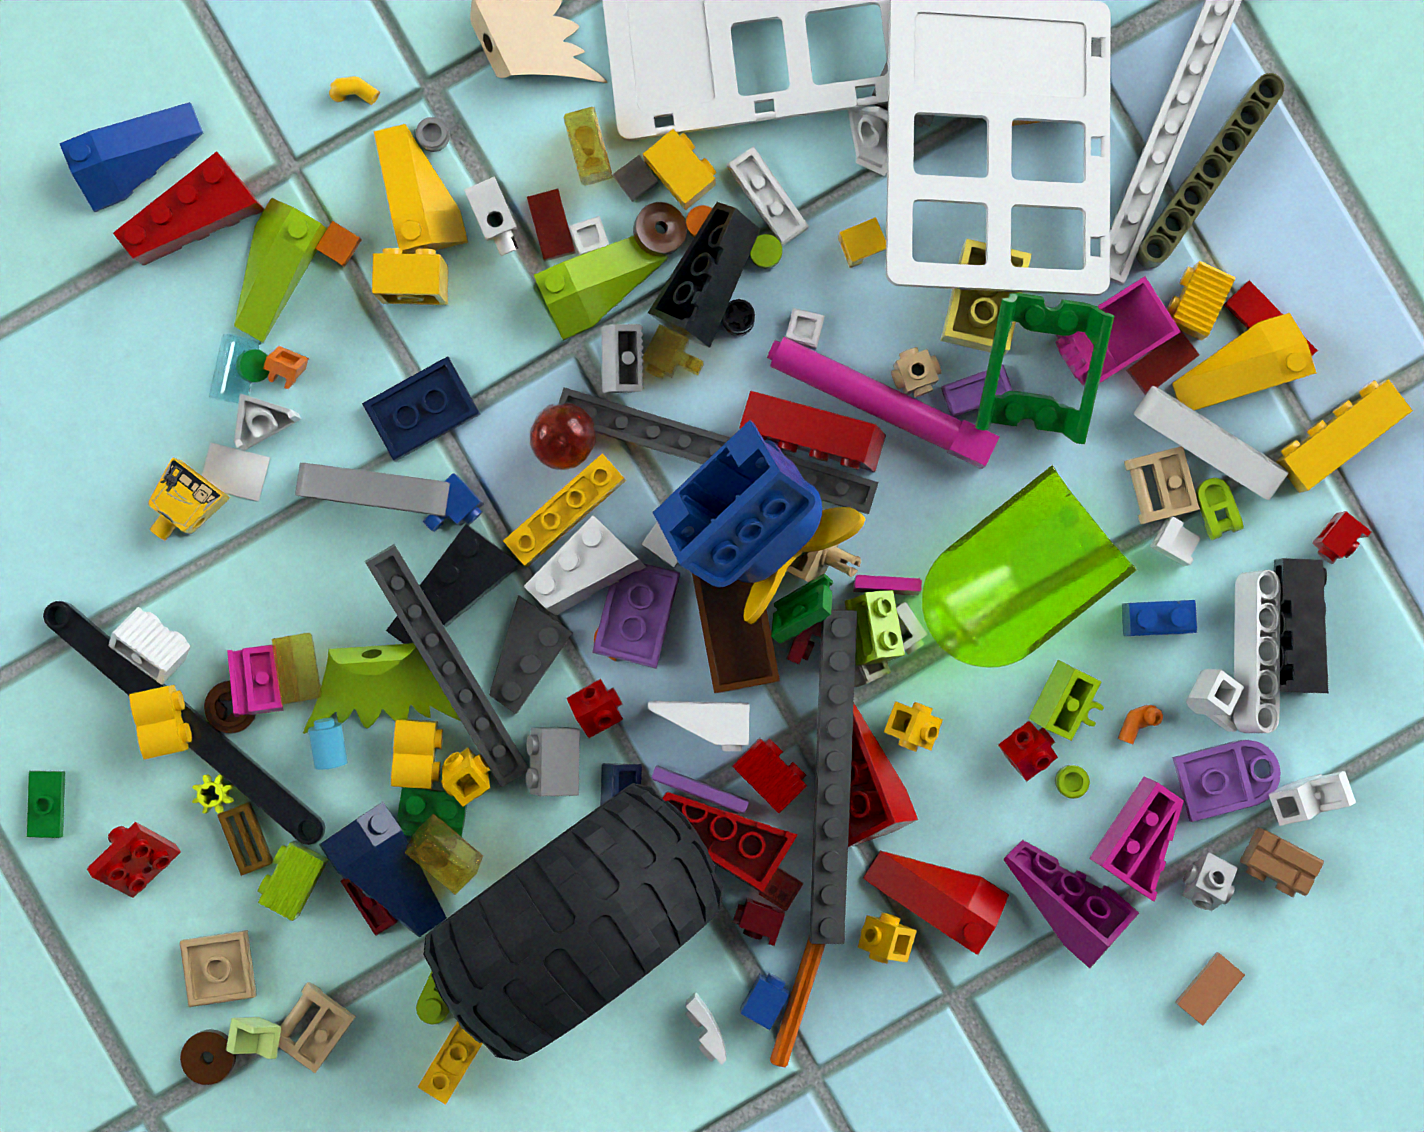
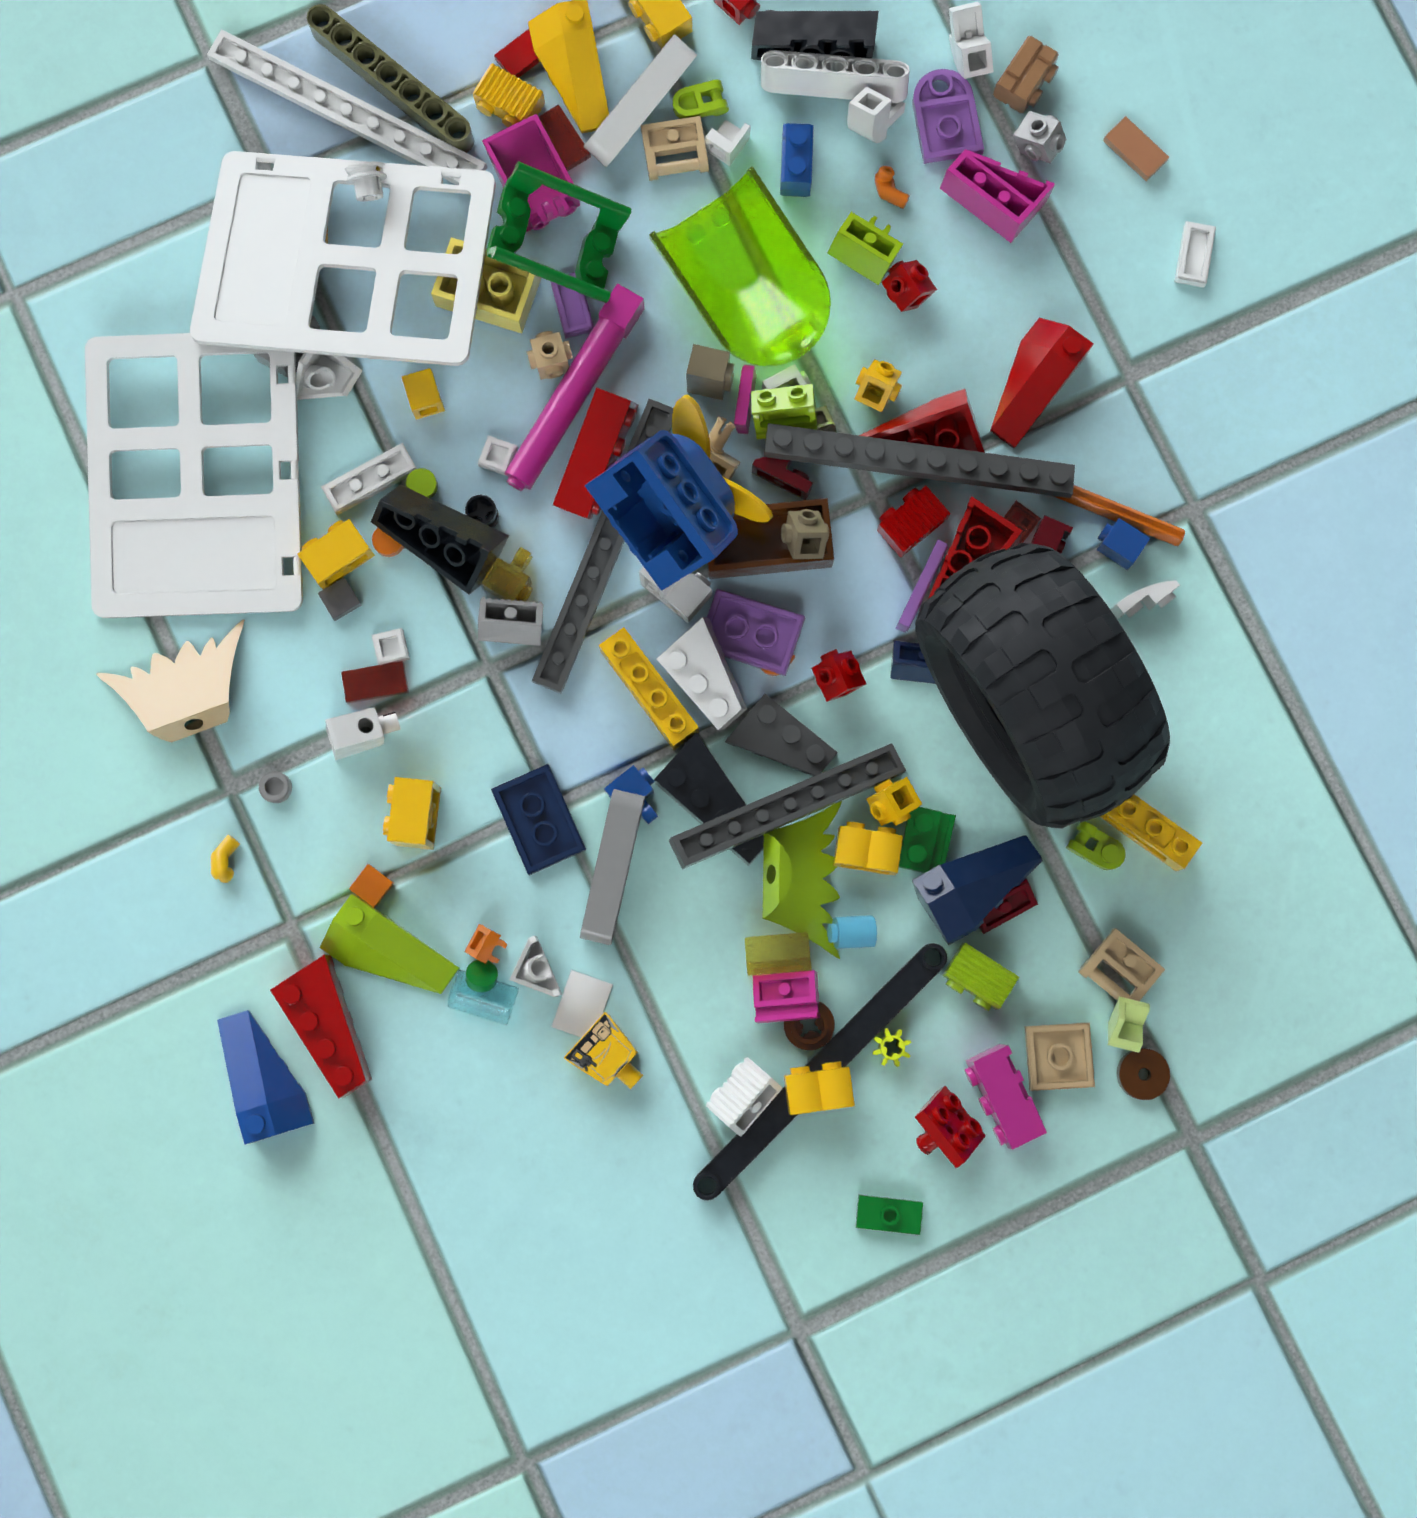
camera: 90 degrees left, 5 degrees down
pearl gold tile [217,802,273,876] -> none
yellow wedge [374,124,468,254] -> none
clear yellow brick [405,814,483,895] -> none
light grey brick [526,727,580,796] -> none
clear red cylinder [529,403,596,471] -> none
lime wedge [534,228,669,341] -> none
clear yellow brick [563,107,613,186] -> none
reddish brown piece [633,202,687,257] -> none
white slope [648,701,750,751] -> none
green plate [771,573,833,644] -> none
yellow brick [858,912,917,964] -> none
magenta wedge [1003,840,1139,969] -> none
lime tile [1055,765,1090,799] -> none
none -> white piece [345,161,387,202]
none -> dark tan brick [686,344,735,400]
none -> dark tan brick [781,509,829,559]
none -> dark pink wedge [964,1044,1047,1150]
none -> white tile [1174,221,1216,288]

